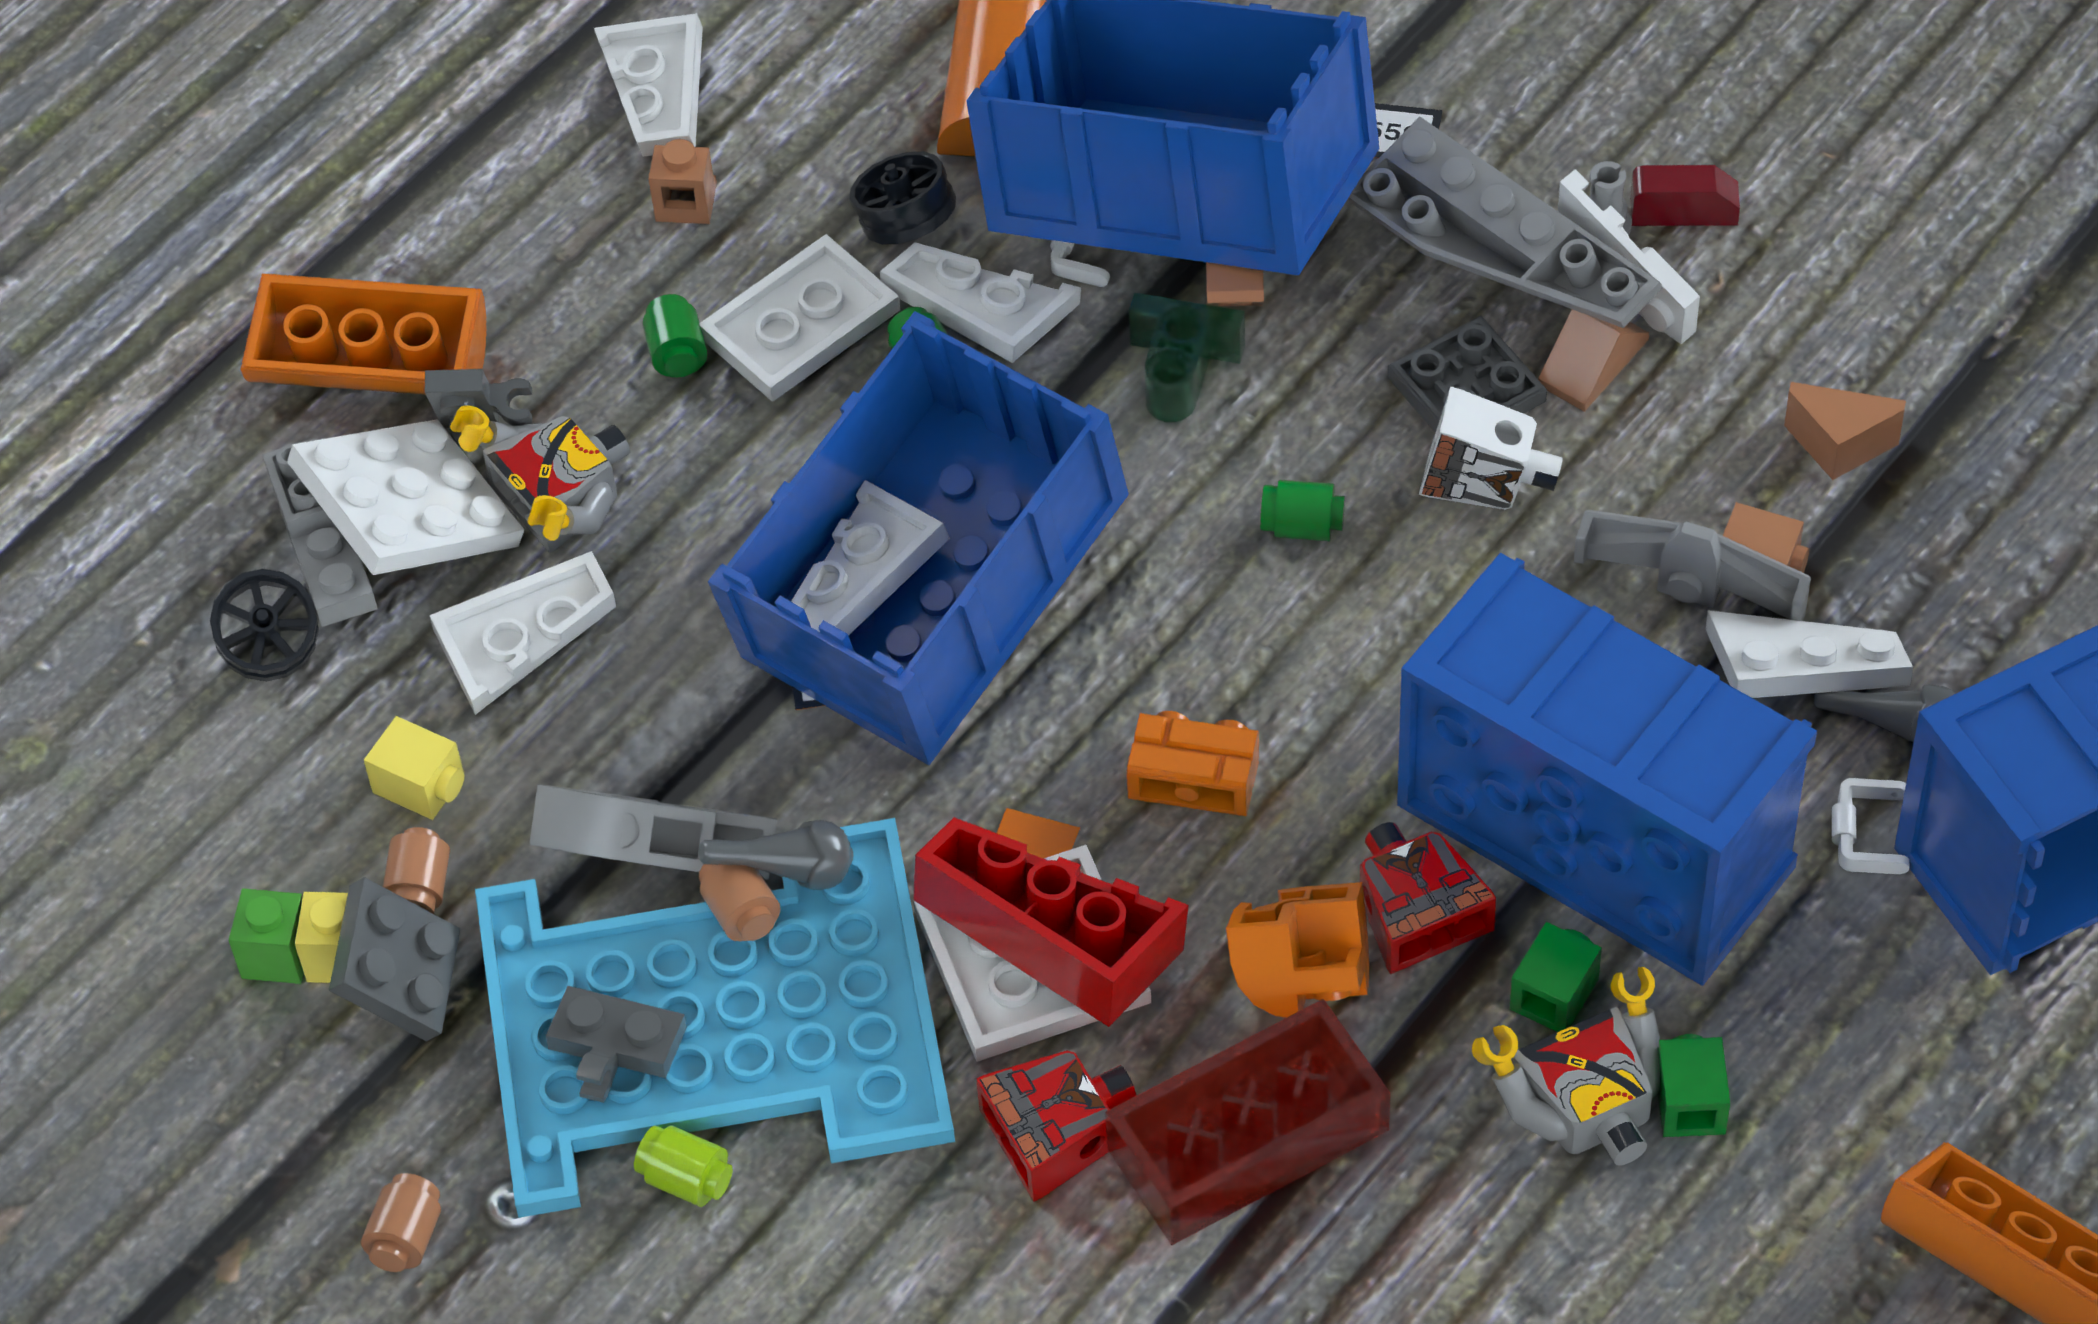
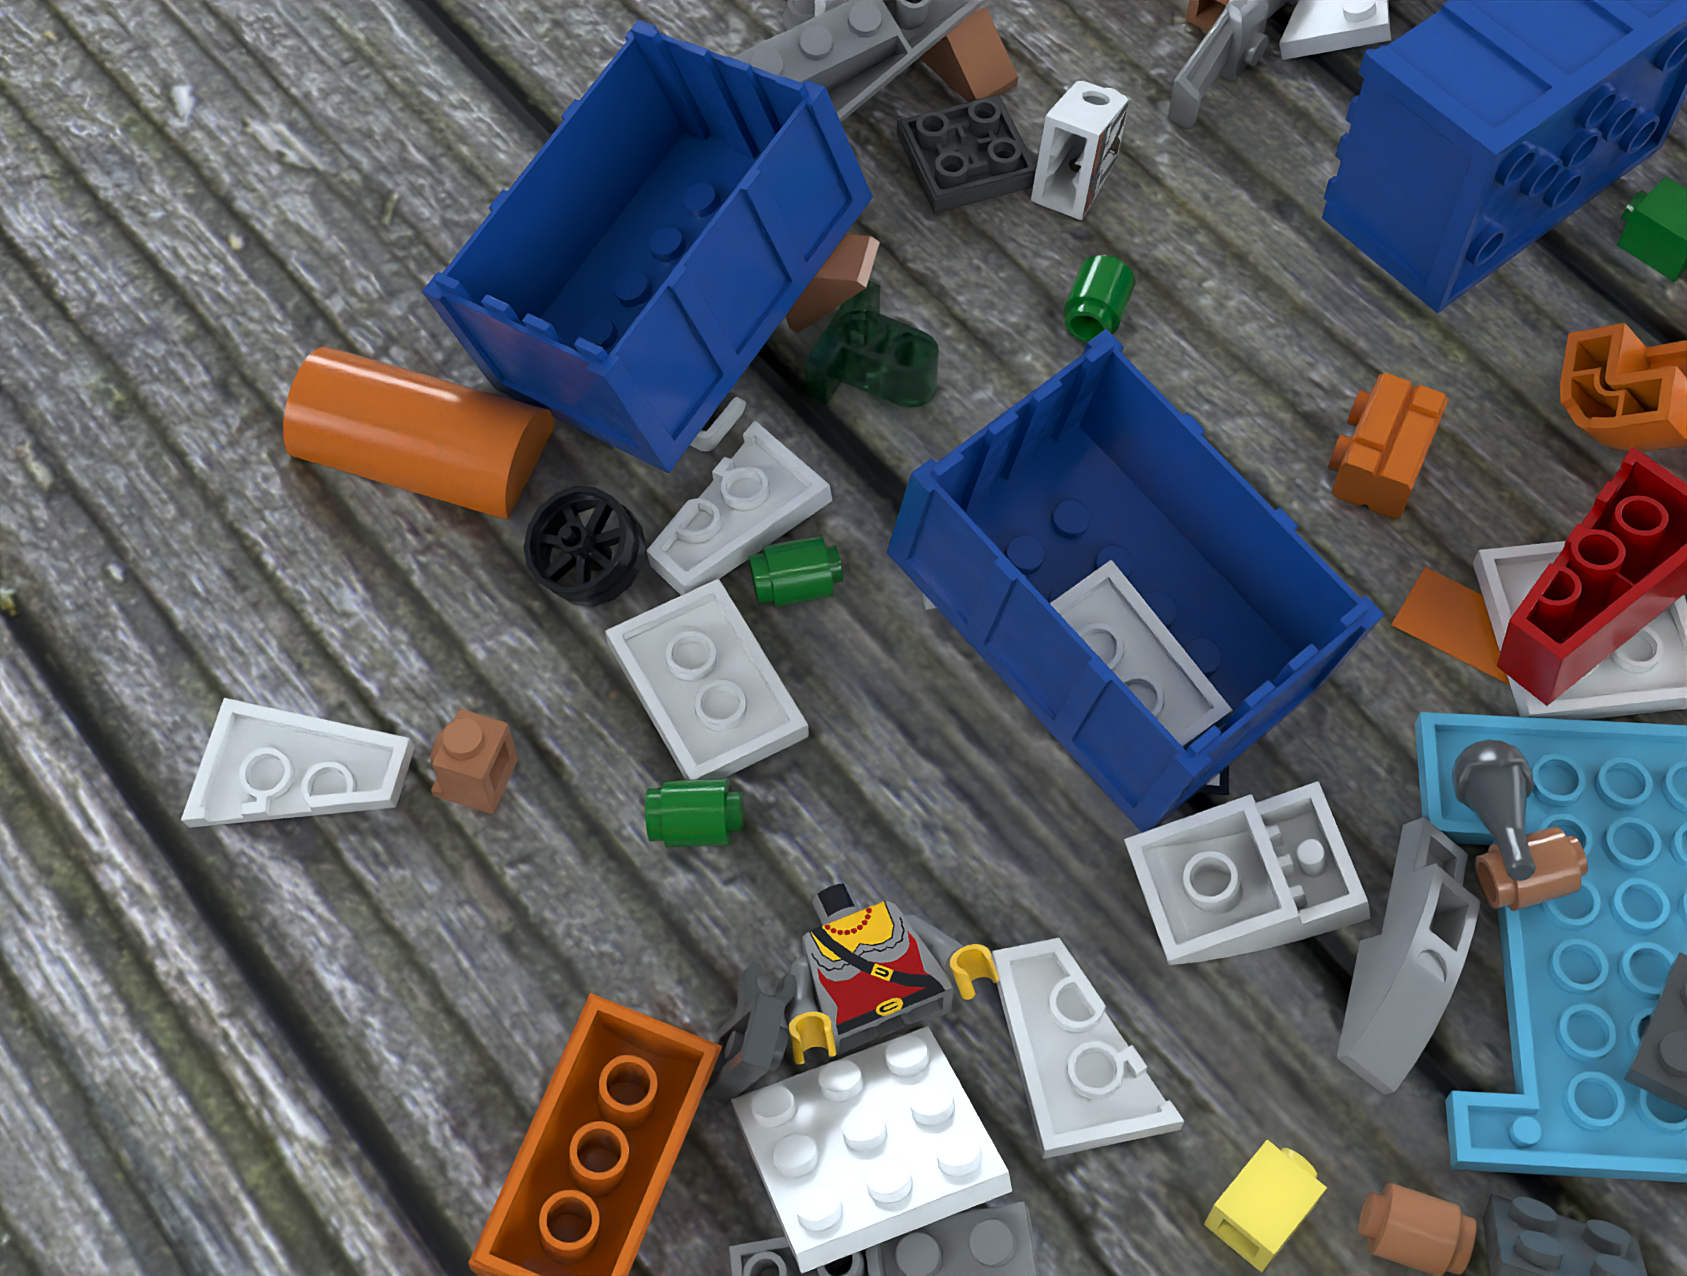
camera: 80 degrees left, 5 degrees up
torso [1360,822,1496,975] -> none
none -> white slope [1124,781,1371,965]

